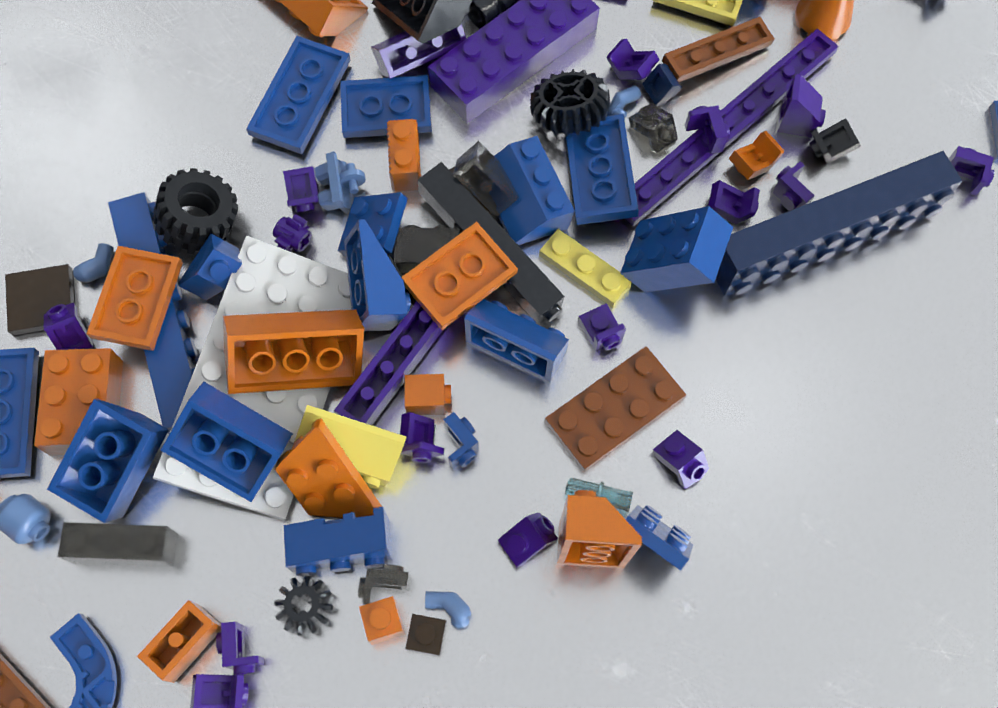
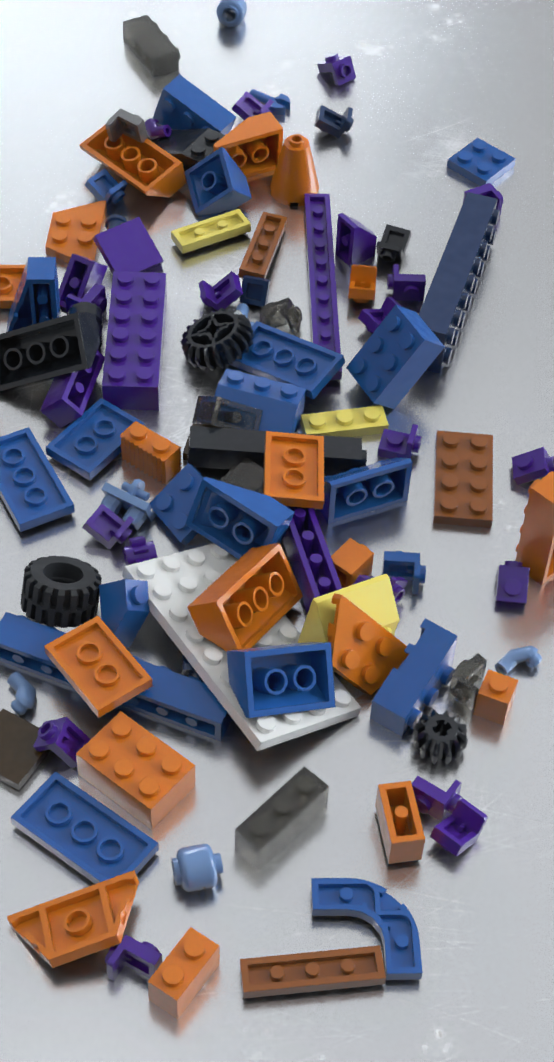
camera: 50 degrees left, 20 degrees down
blue slope [47,399,169,523] -> none
dark brown plate [405,614,447,656] -> none
clear light blue axle [565,478,633,513] -> none
dark purple bracket [684,105,730,154] -> none

